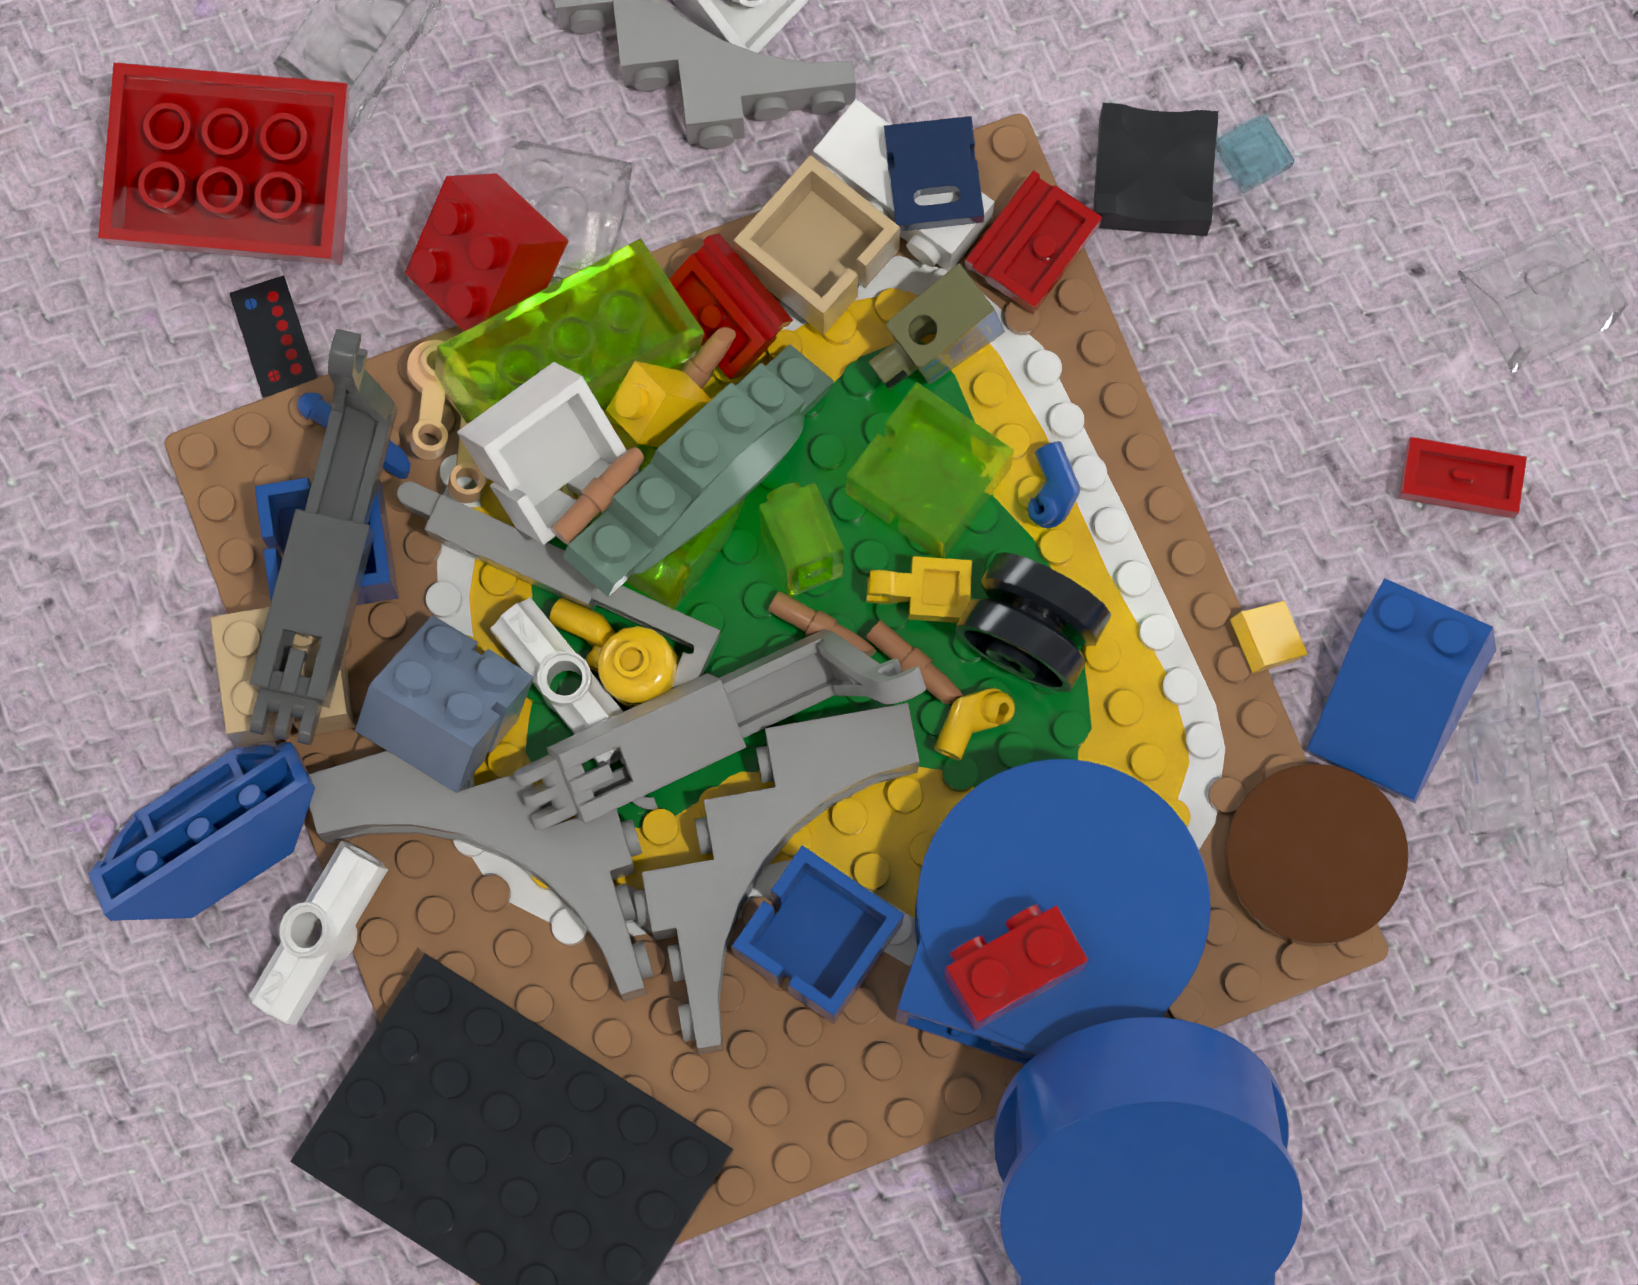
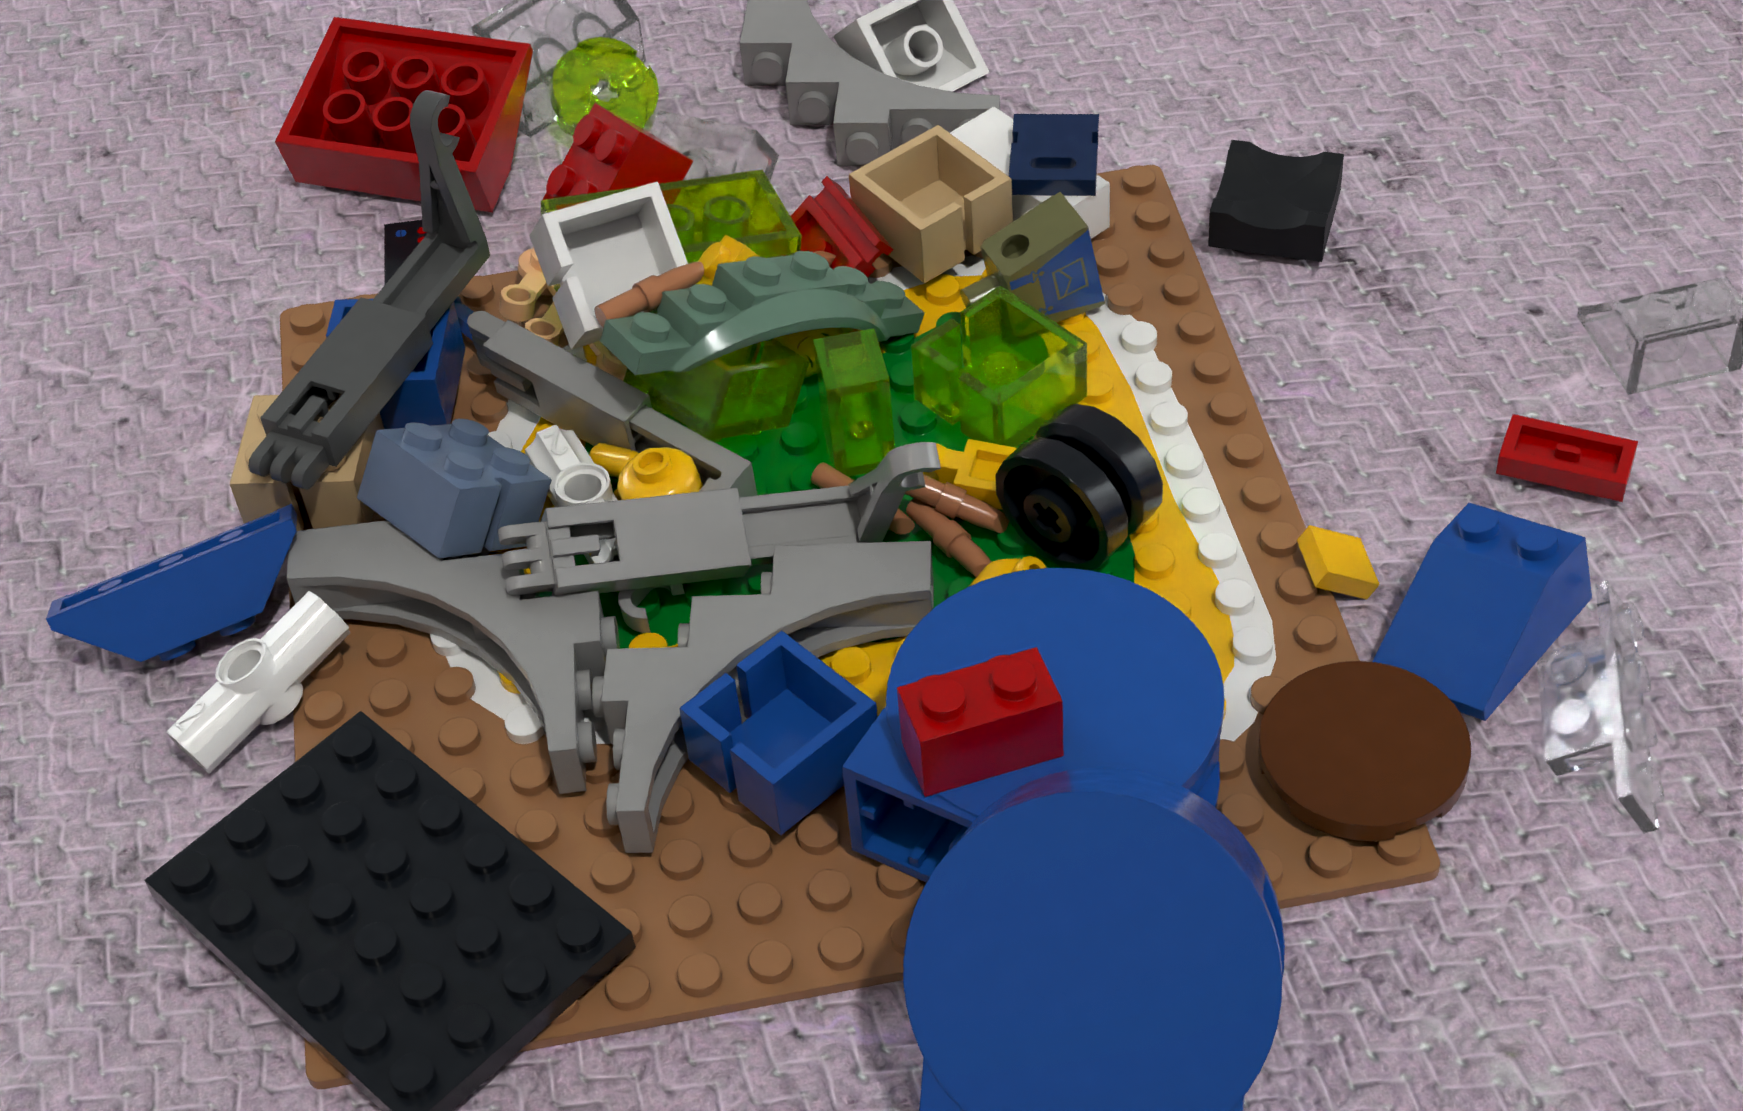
camera: 15 degrees right, 30 degrees down
red plate [965,170,1102,315] -> none
blue arm [1027,441,1080,529] -> none
clear light blue tile [1216,113,1295,194] -> none
none -> clear neon green plate [549,37,659,136]
none -> nougat piece [905,474,1009,533]

